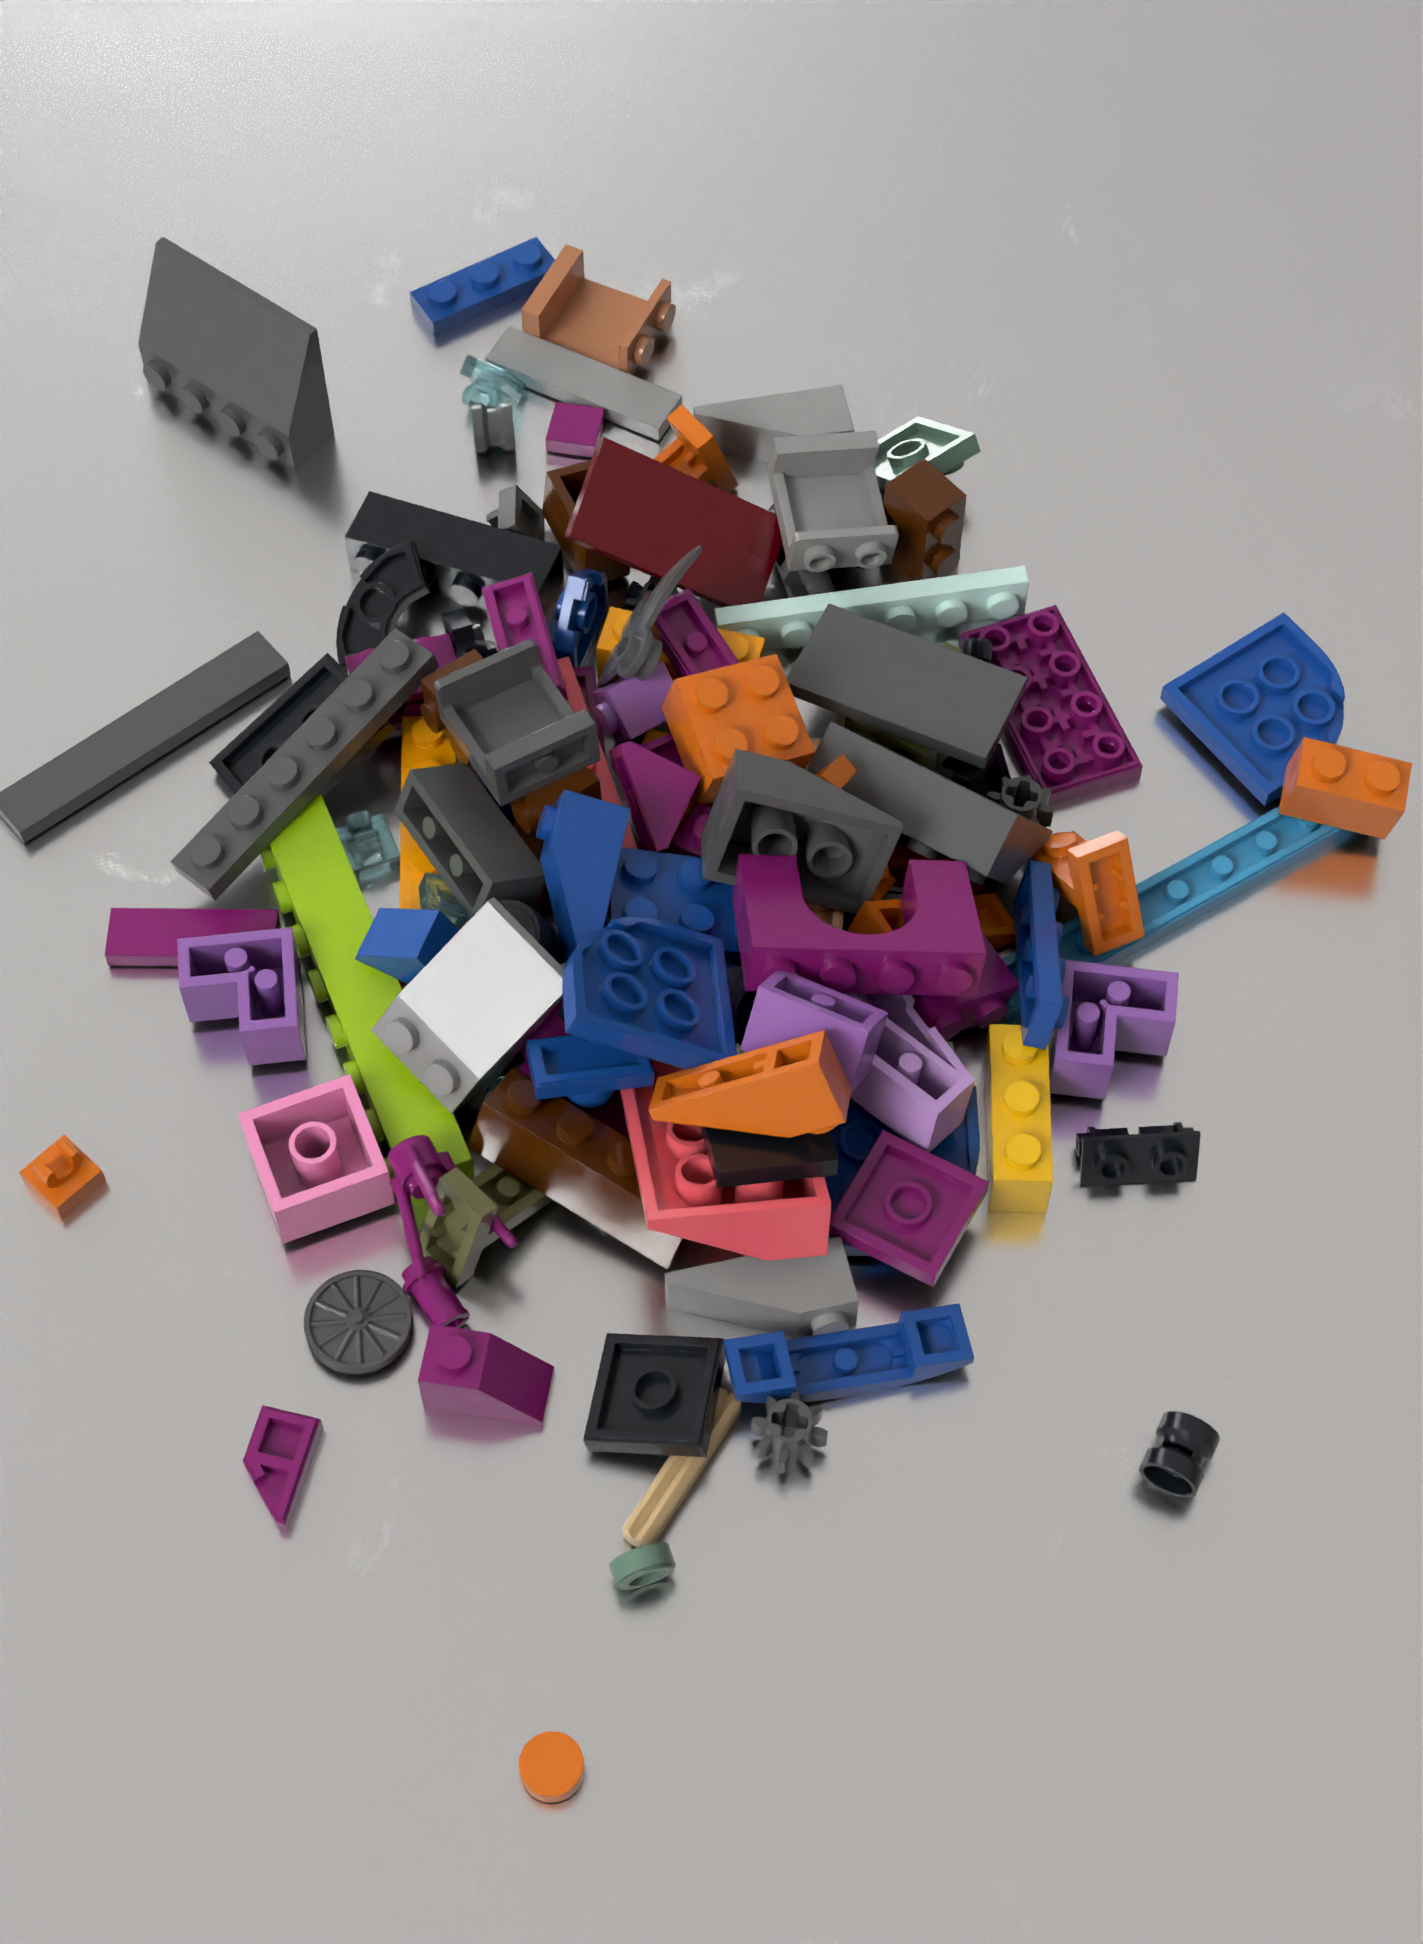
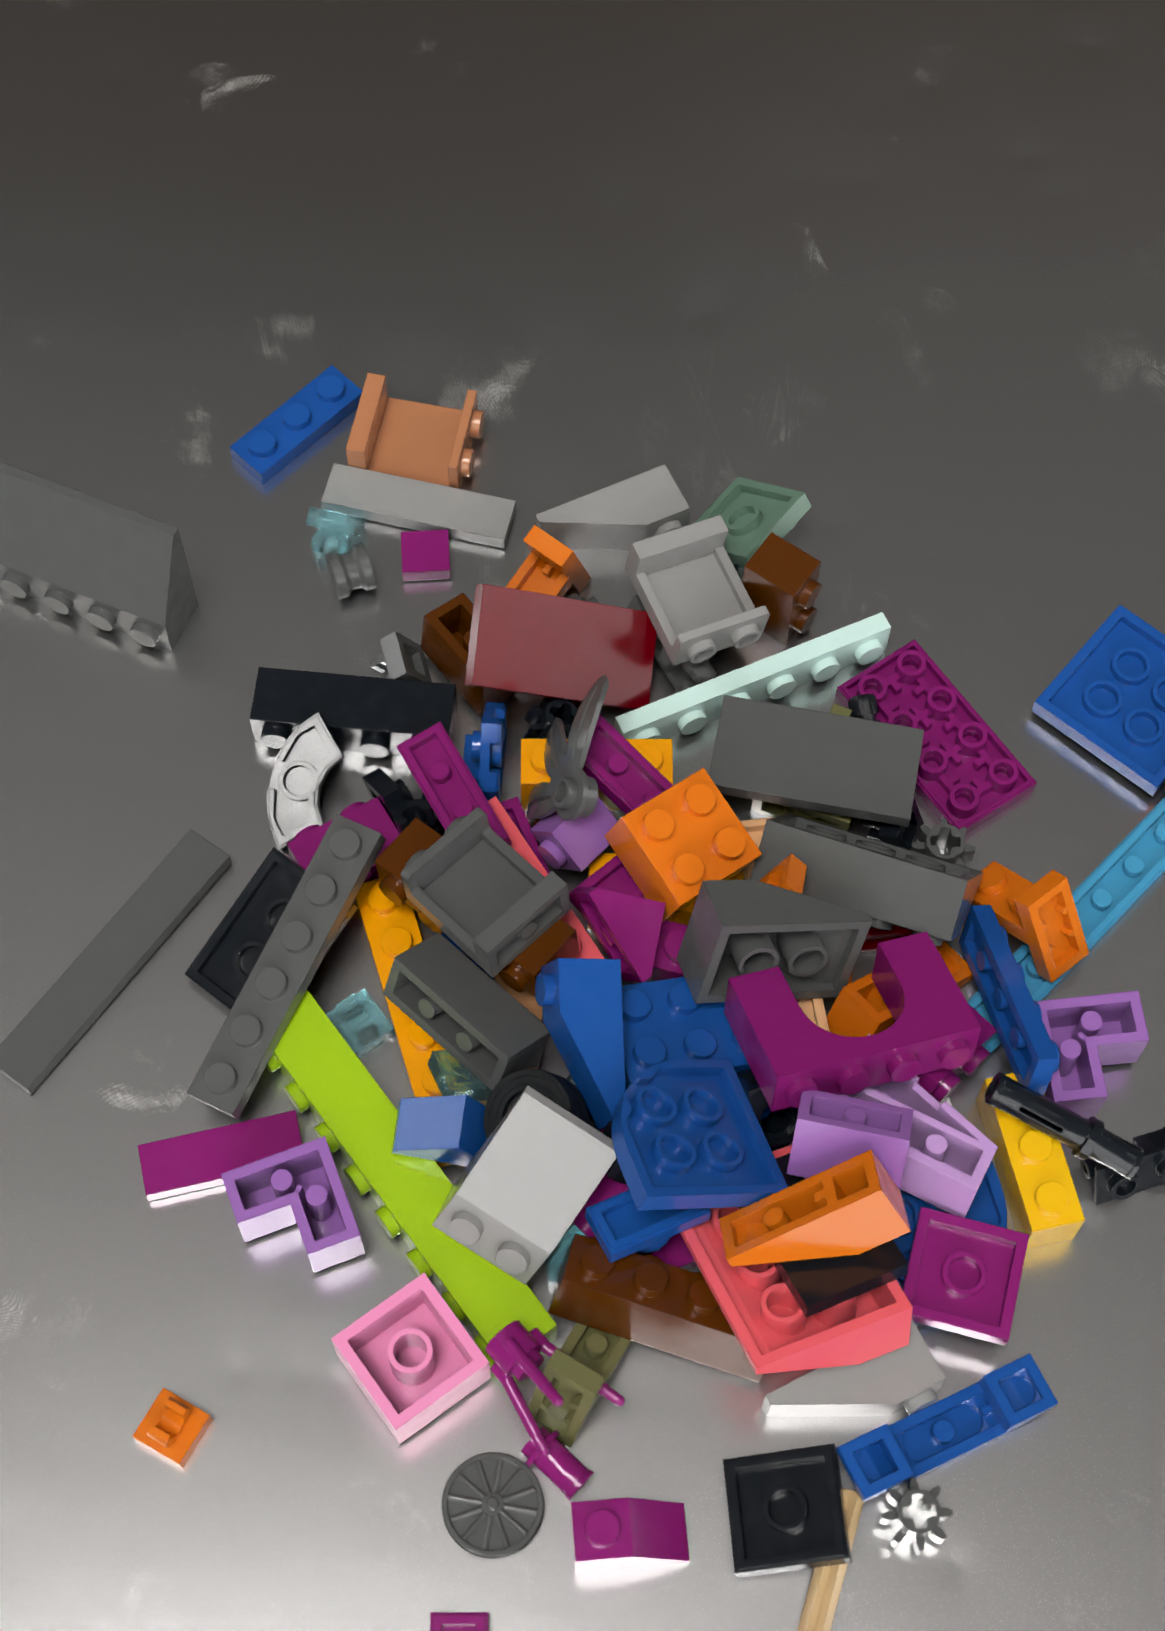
camera: 15 degrees left, 5 degrees up
none -> black pin [985,1072,1144,1179]

